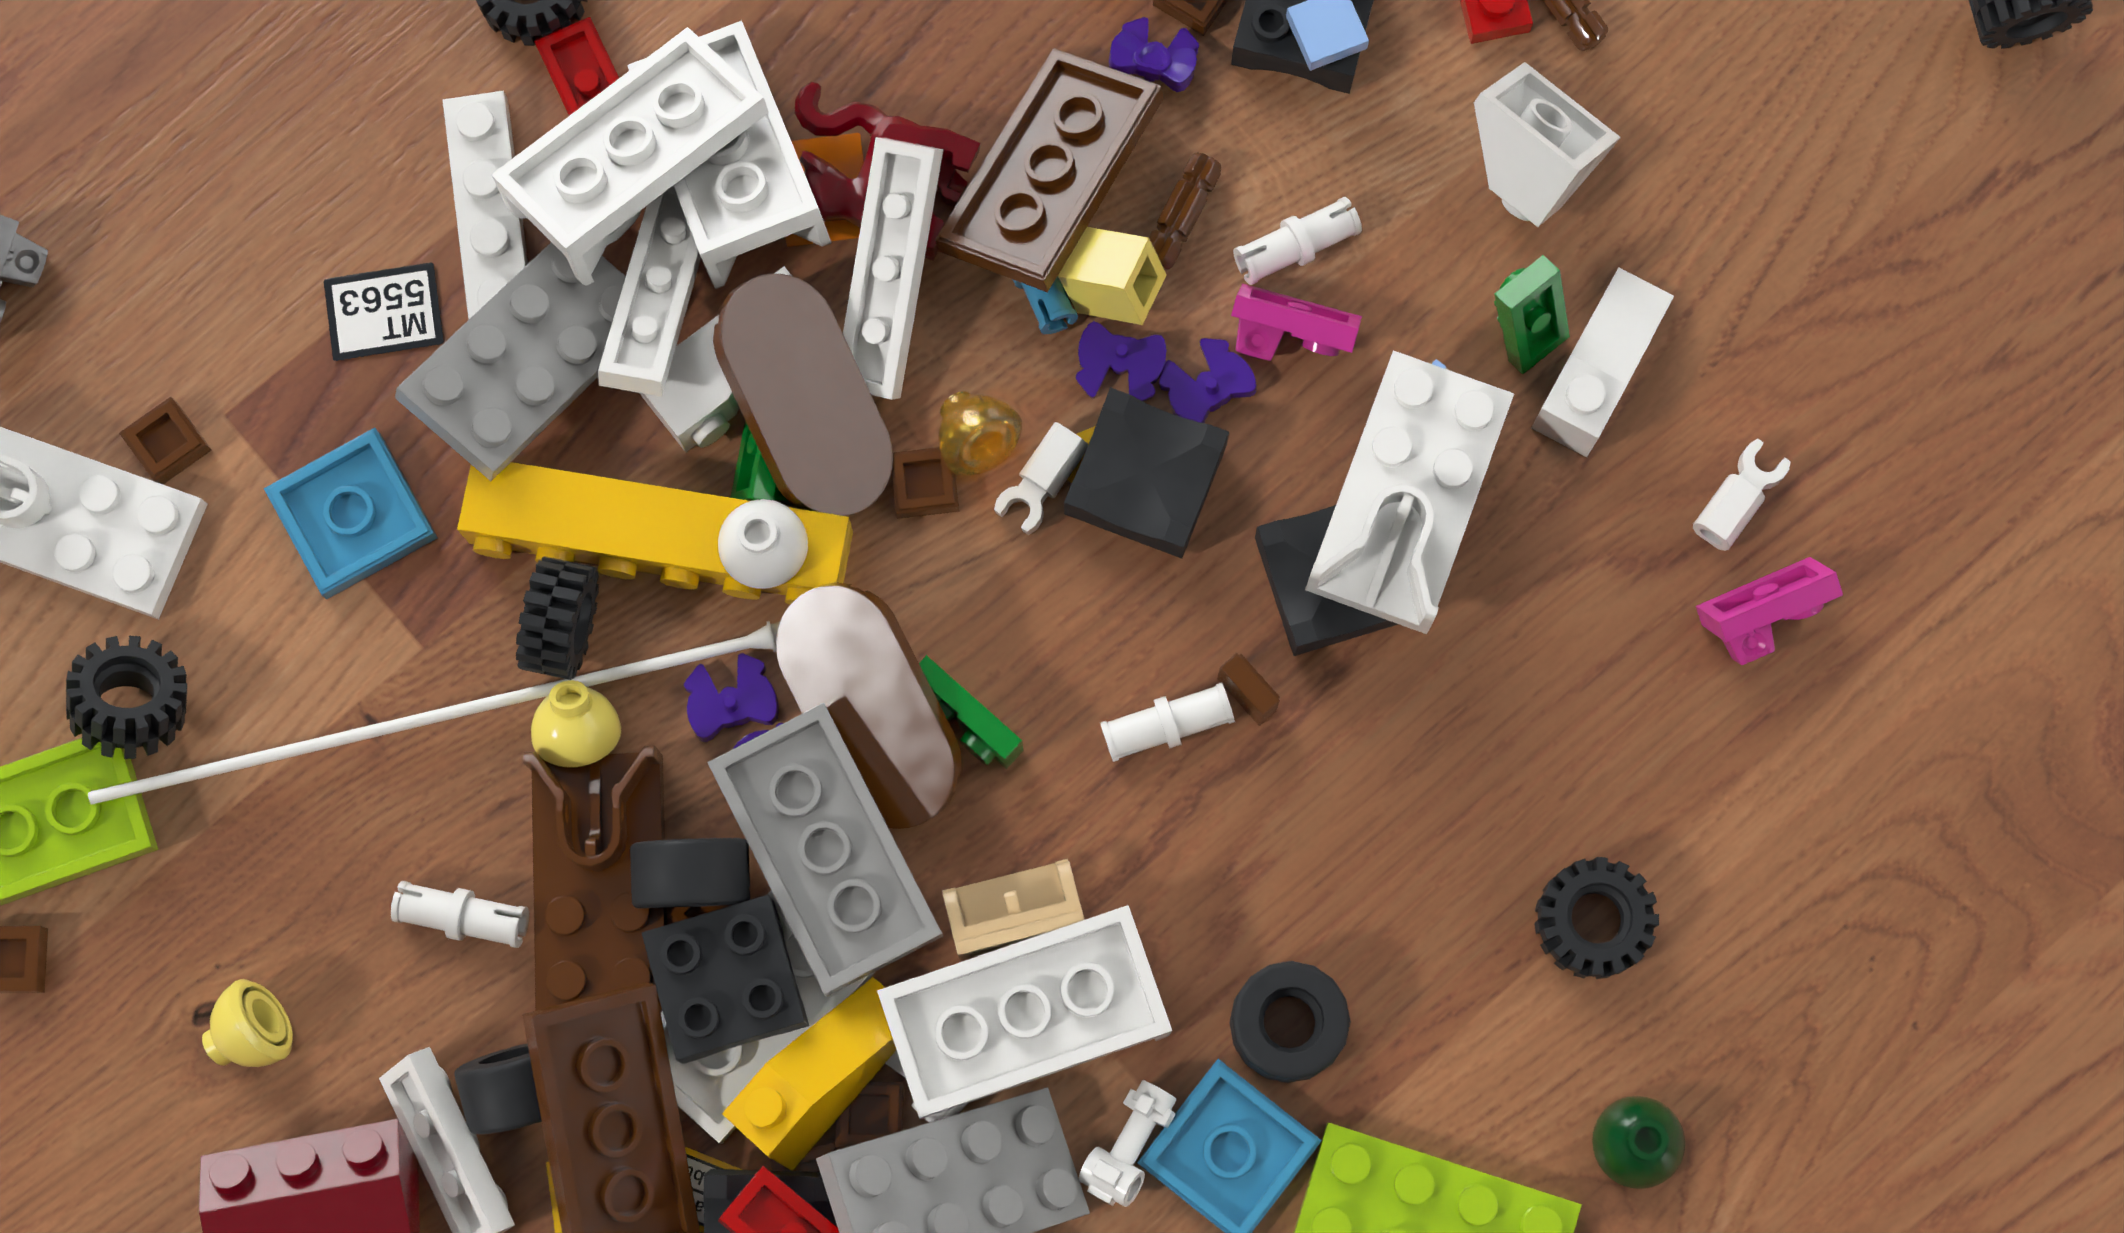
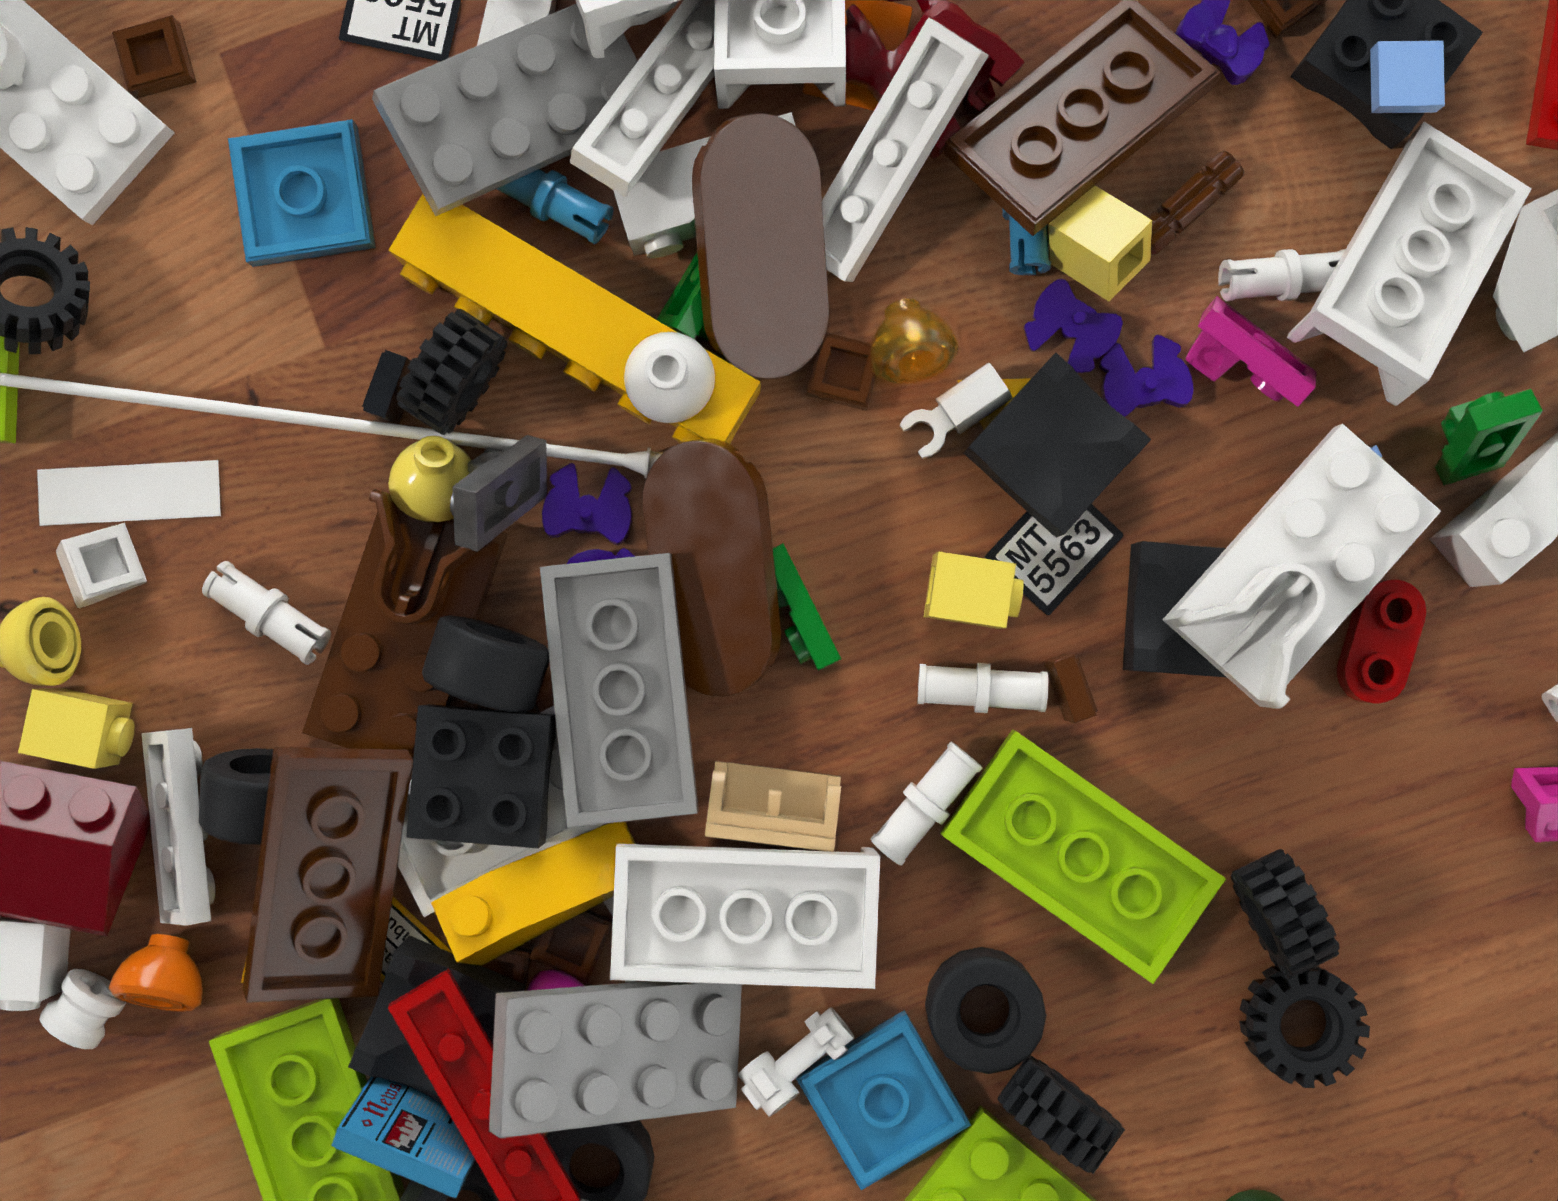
camera: 20 degrees right, 10 degrees up
none -> light yellow brick [18,688,135,769]
none -> white sticker [37,460,221,526]
none -> white slope [56,523,147,608]
none -> black tile [362,350,411,424]
none -> flat silver hinge [450,435,547,551]
none -> dark azure pin [497,169,614,244]
none -> white pin [870,741,983,866]
none -> light yellow brick [923,552,1024,629]
none -> lime plate [940,730,1226,984]
none -> sticker [985,504,1123,615]
none -> black tyre [998,1055,1125,1174]
none -> black tyre [1231,849,1340,979]
none -> white plate [1287,122,1532,406]
none -> red plate [1337,579,1427,704]

